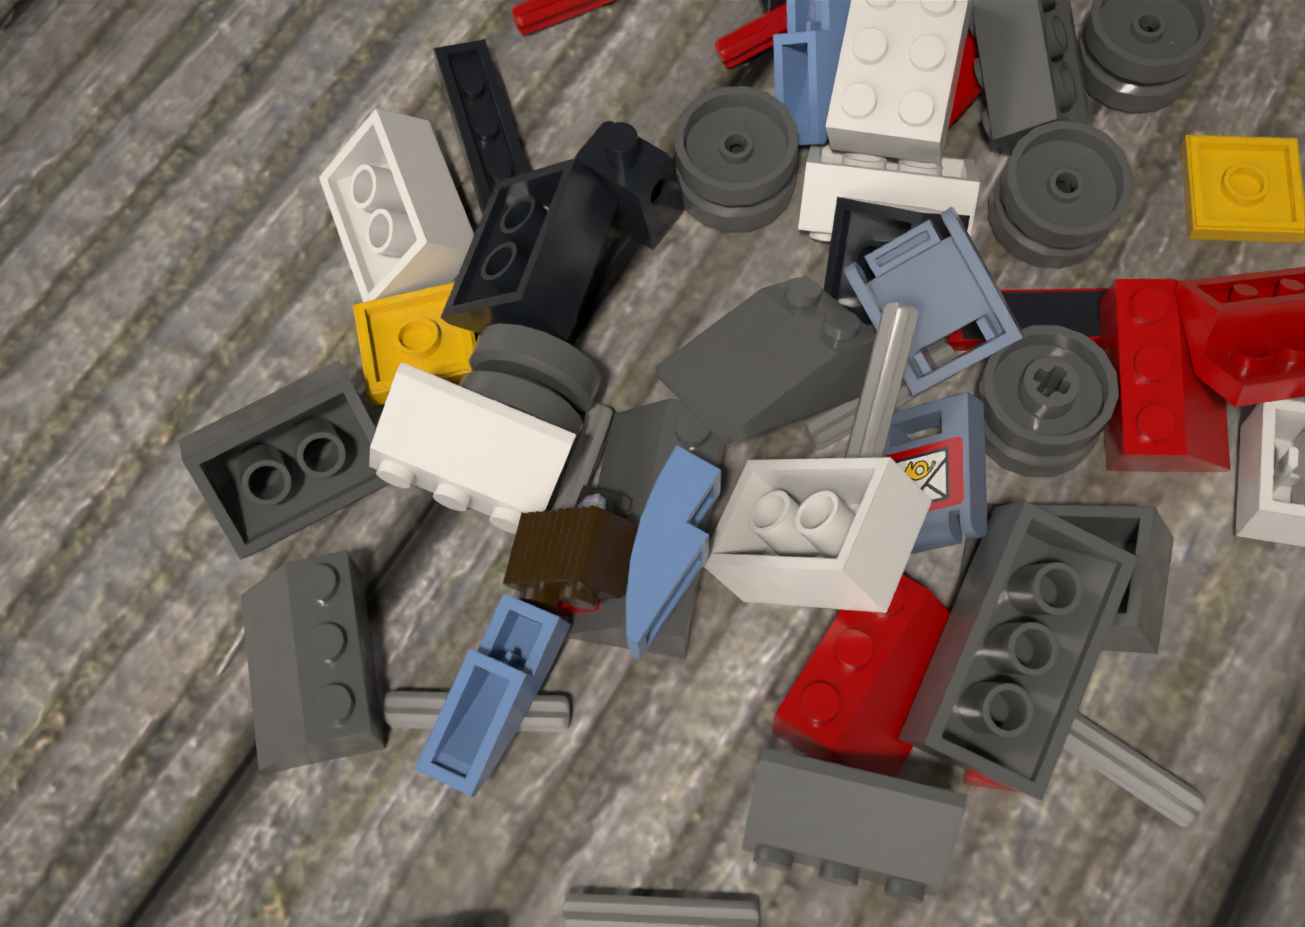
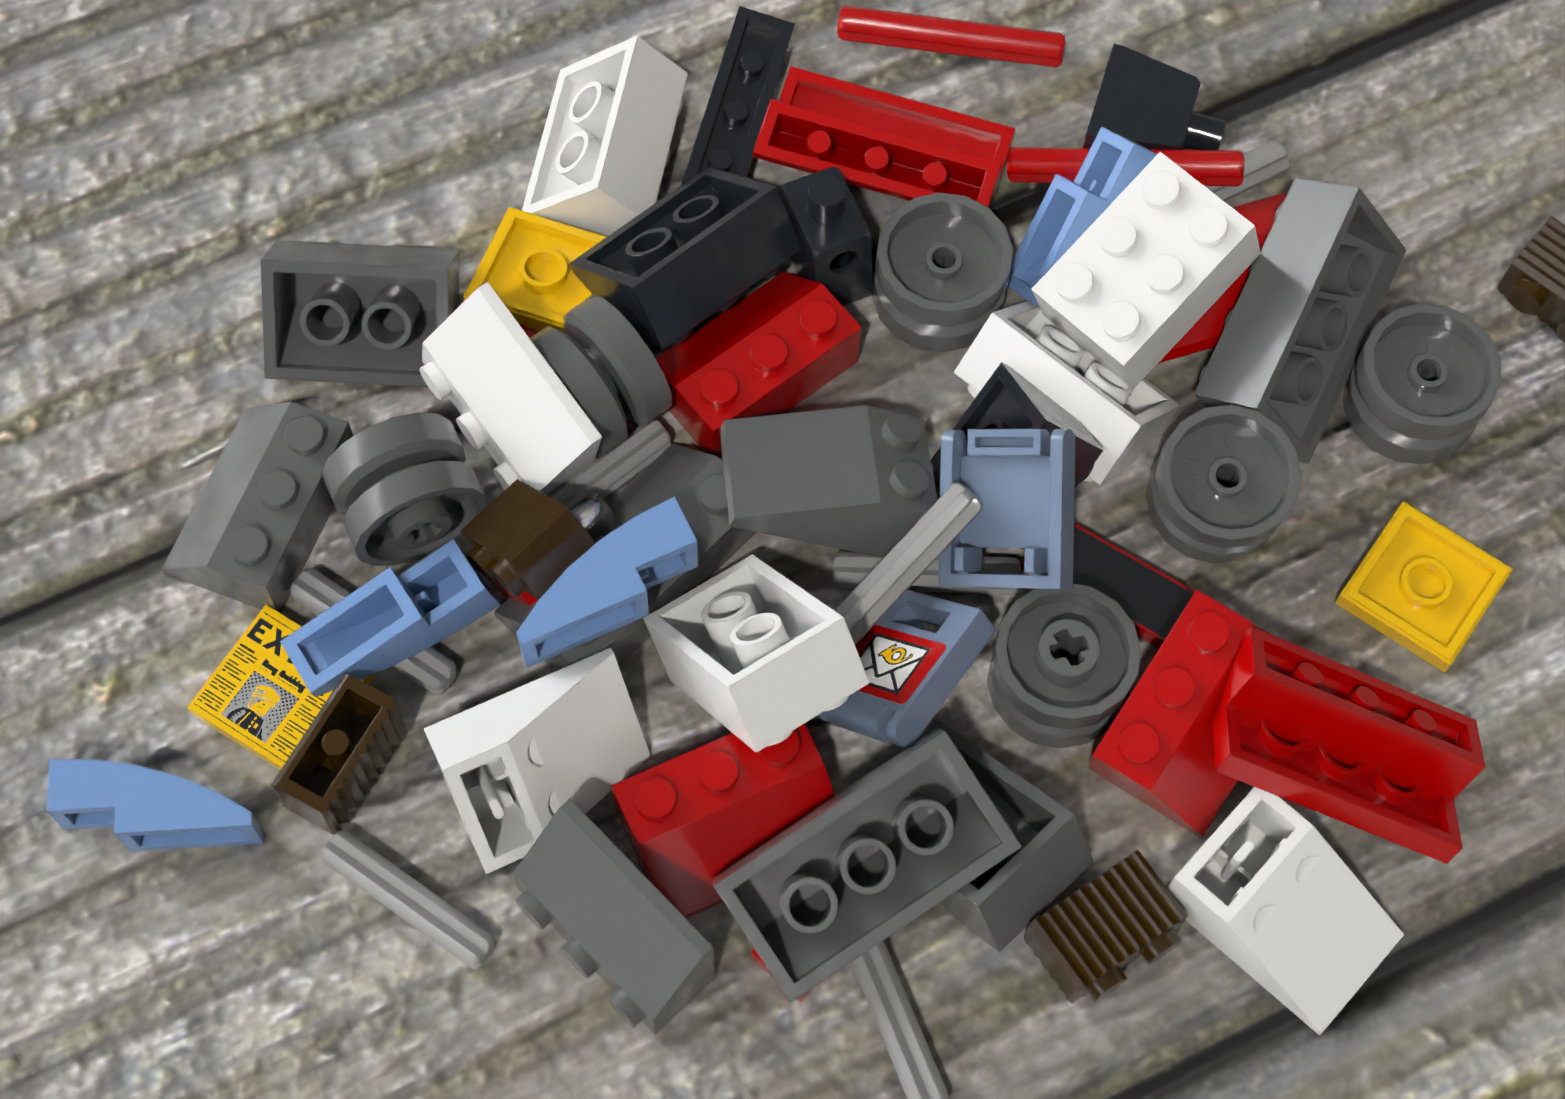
camera: 25 degrees right, 0 degrees up
none -> yellow tile [187,605,374,771]
none -> dark brown brick [270,673,407,835]
none -> dark grey wheel [322,412,488,566]
none -> white slope [424,648,651,874]
none -> red slope [656,272,862,459]
none -> red slope [753,66,1016,209]
none -> dark brown brick [1024,850,1188,1004]

